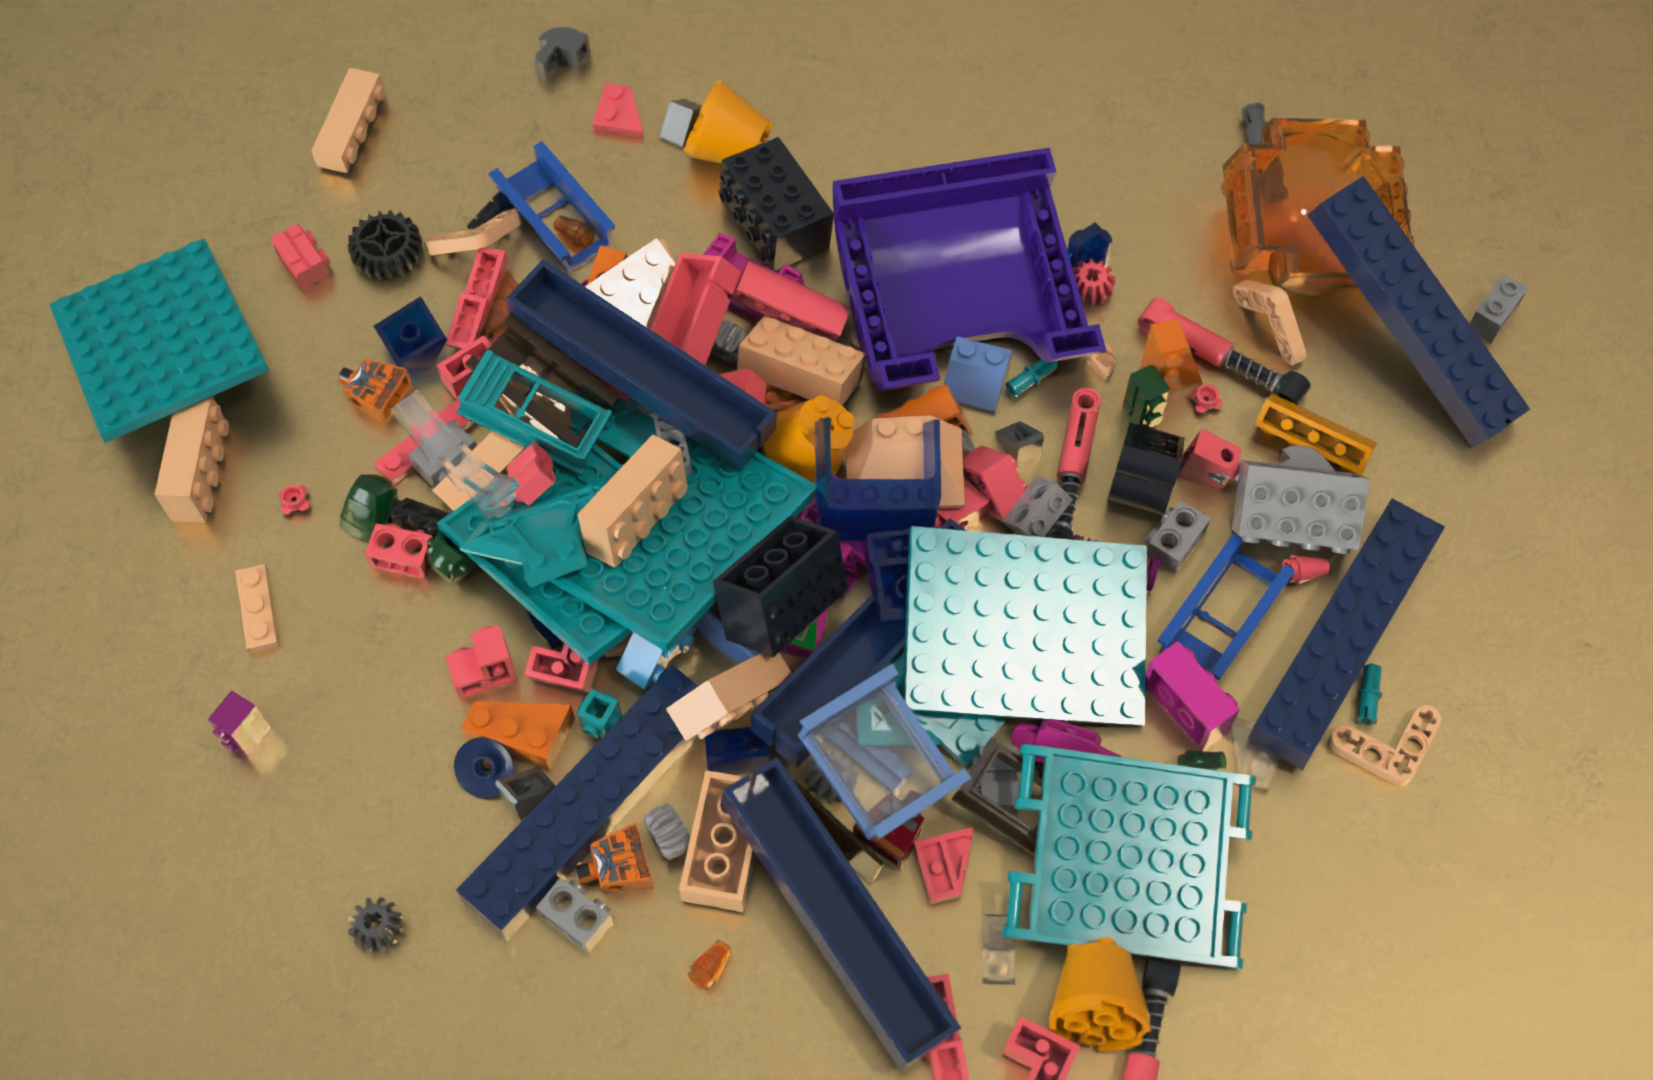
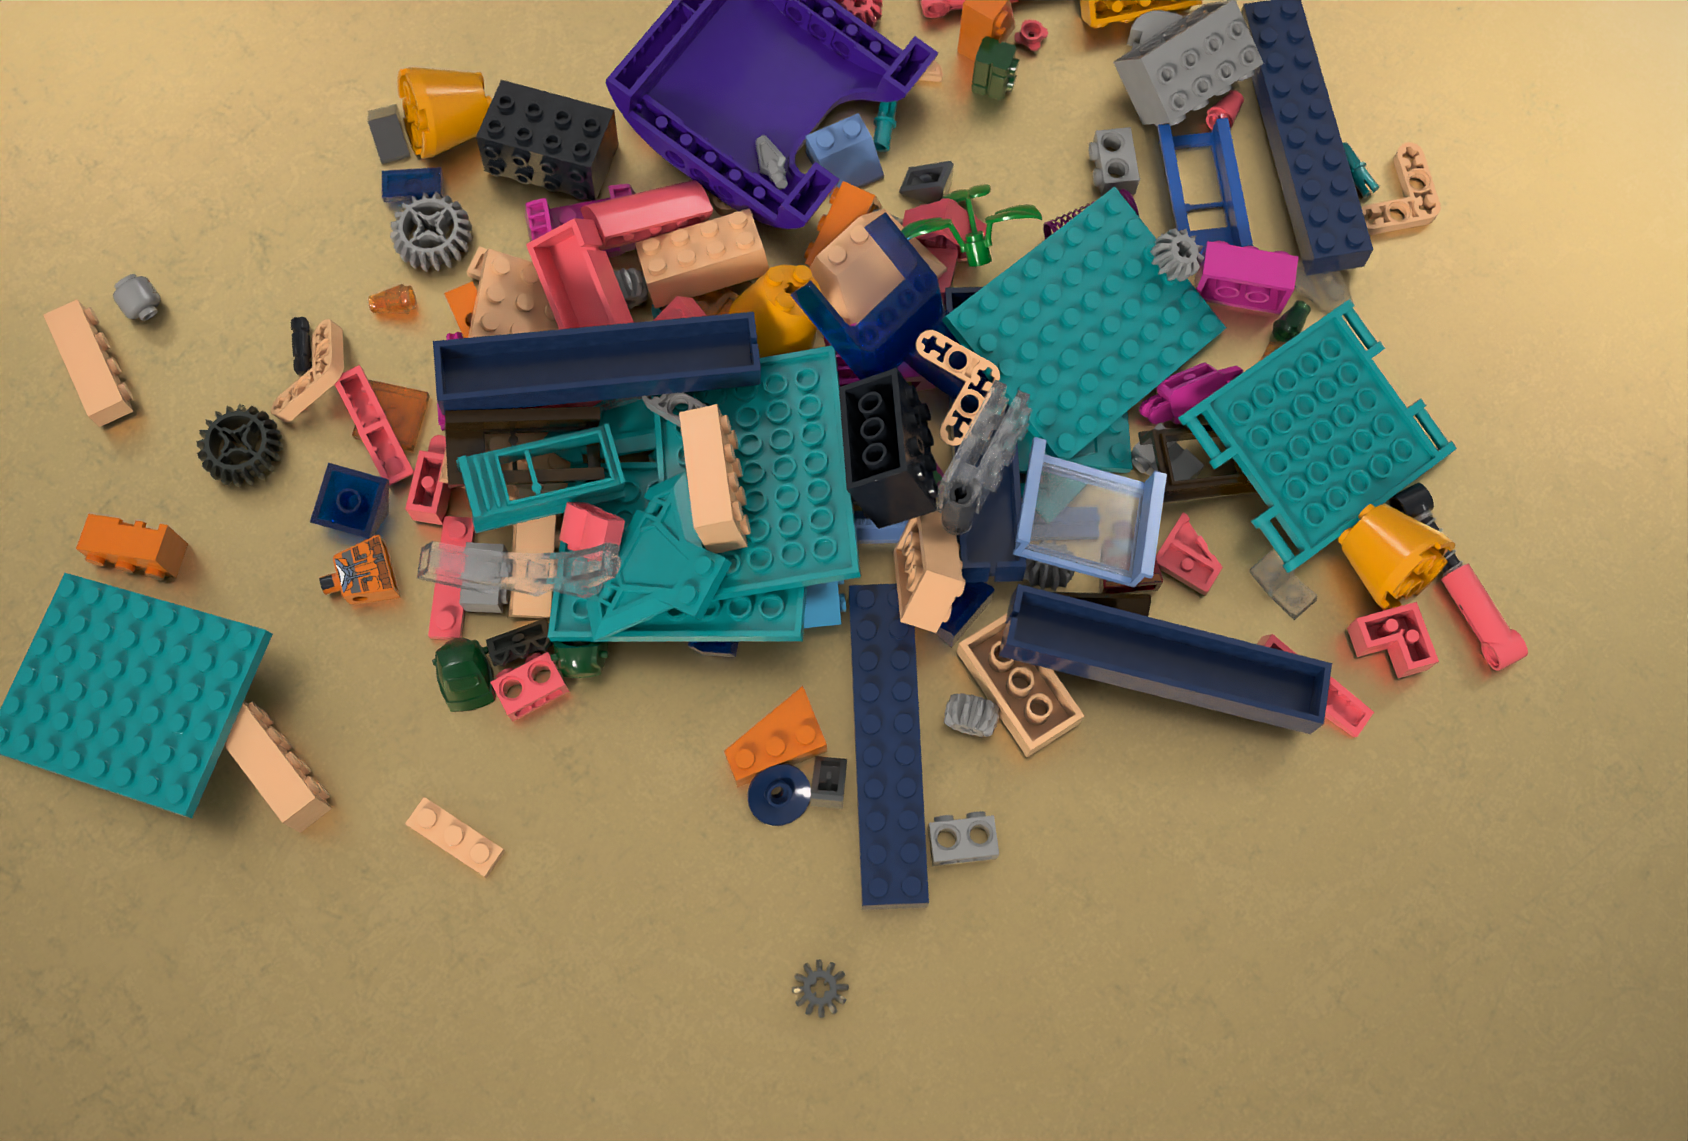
camera: 45 degrees left, 10 degrees up
magenta brick [208,690,271,757] -> none
coral brick [270,223,330,290] -> none
coral plate [279,485,310,515] -> none
coral brick [446,625,518,699] -> none
blue piece [488,141,616,273] -> none
coral brick [524,643,599,694] -> none
dark grey brick [534,27,591,81] -> none
torso [576,823,654,894] -> none
teal brick [577,688,622,739] -> none
coral wing [592,82,643,138] -> none
clear orange cone [688,940,732,990] -> none
light grey brick [1002,476,1073,537] -> none
coral piece [1045,388,1101,540] -> none
black brick [1107,422,1185,516] -> none
coral torso [1177,429,1242,489] -> none
none -> orange wedge [76,514,188,580]
none -> light grey head [113,274,161,321]
none -> clear blue plate [382,167,443,202]
none -> light grey gear [390,192,472,272]
none -> light grey piece [756,135,788,189]
none -> green plant [900,184,1042,267]
none -> light nougat beam [916,330,1000,446]
none -> clear hinge [937,380,1032,535]
none -> light grey gear [1150,228,1204,282]

